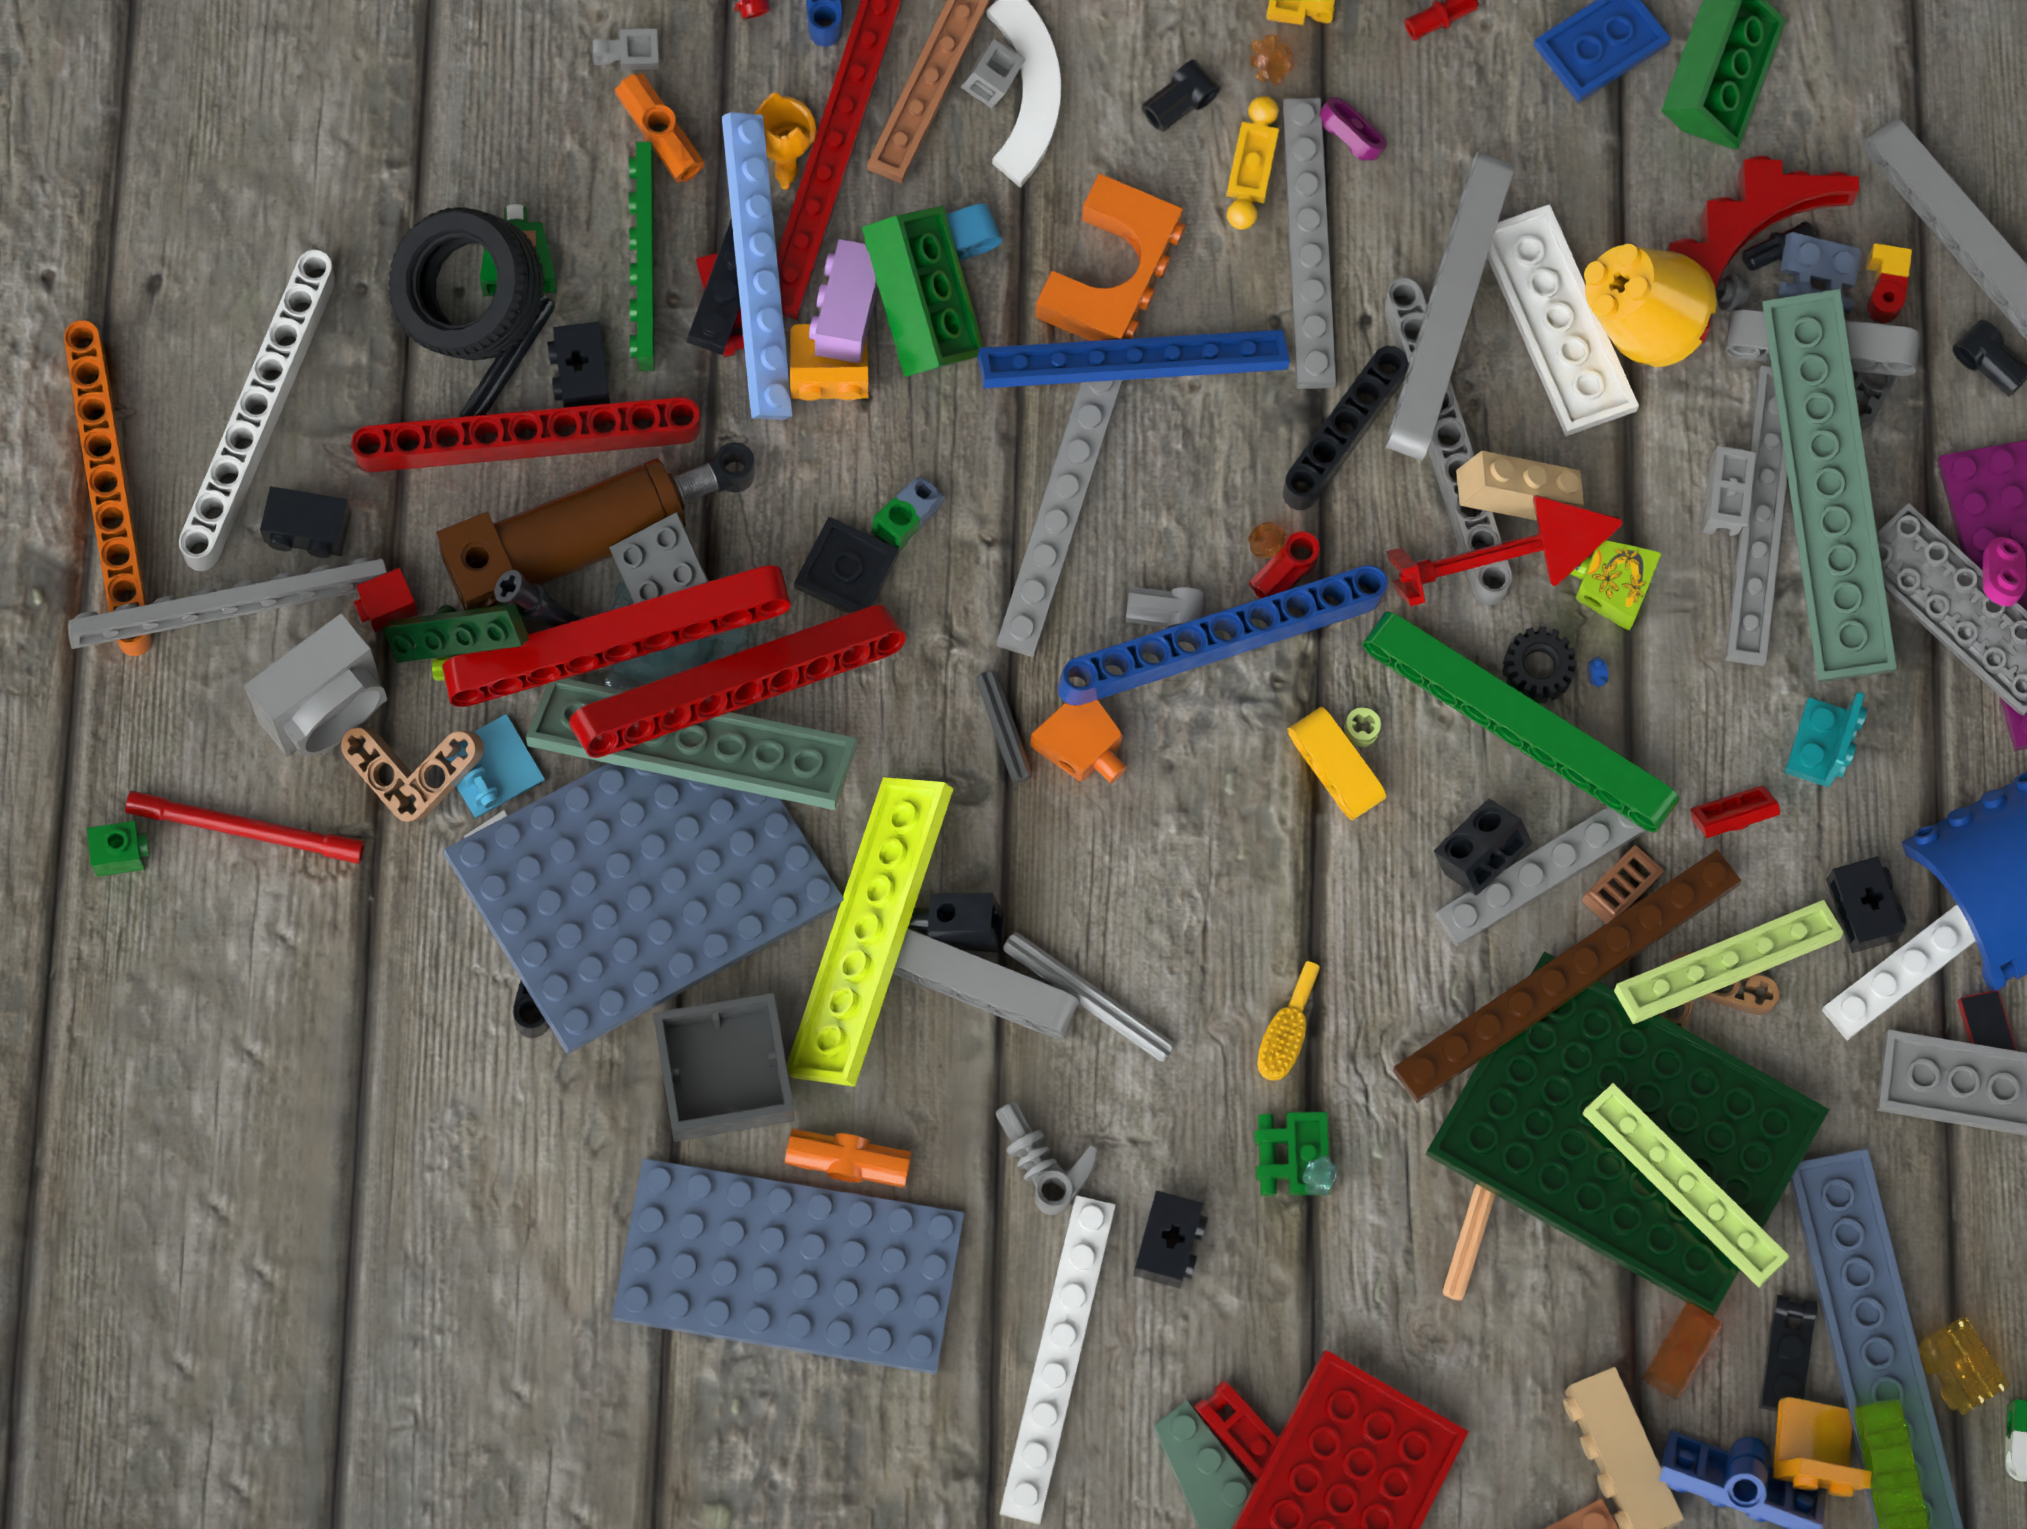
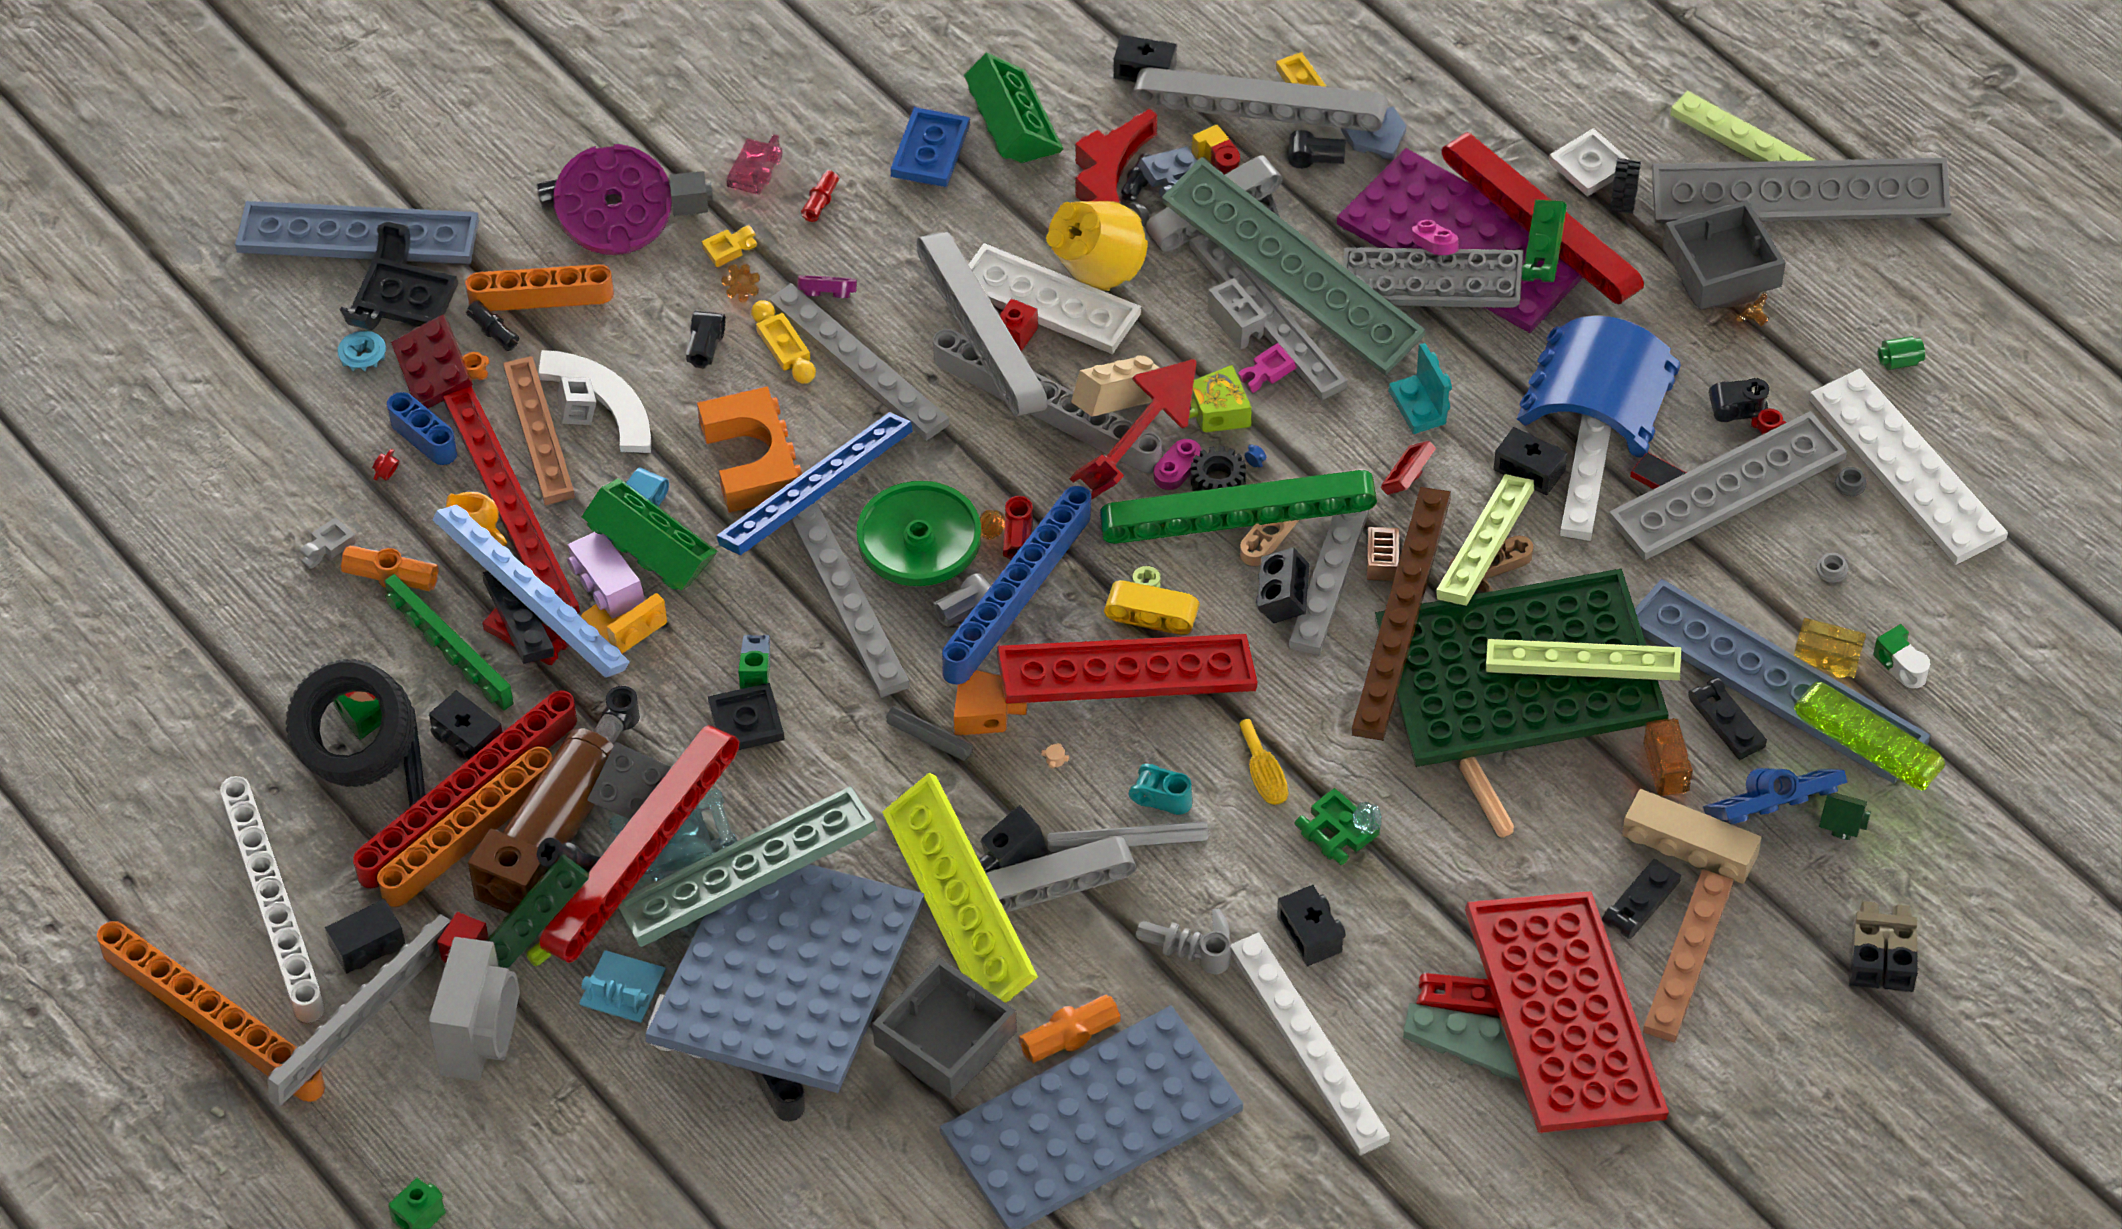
camera: 35 degrees left, 20 degrees down
red piece [125,790,365,864] -> none
medium nougat beam [341,727,484,822] -> none
red beam [569,605,906,758] -> none
black beam [1283,346,1407,510] -> none
light orange bracket [1773,1397,1872,1497] -> none
none -> orange beam [377,747,552,907]
none -> green dish [857,481,981,586]
none -> red plate [996,634,1258,704]
none -> red brick [999,298,1038,352]
none -> light nougat piece [1041,743,1069,768]
none -> black brick [1113,35,1177,82]
none -> teal piece [1128,763,1193,815]
none -> dark pink plate [1154,439,1202,490]
none -> dark pink plate [1238,343,1296,394]
none -> light nougat beam [1240,520,1299,566]
none -> black plate [1602,858,1681,939]

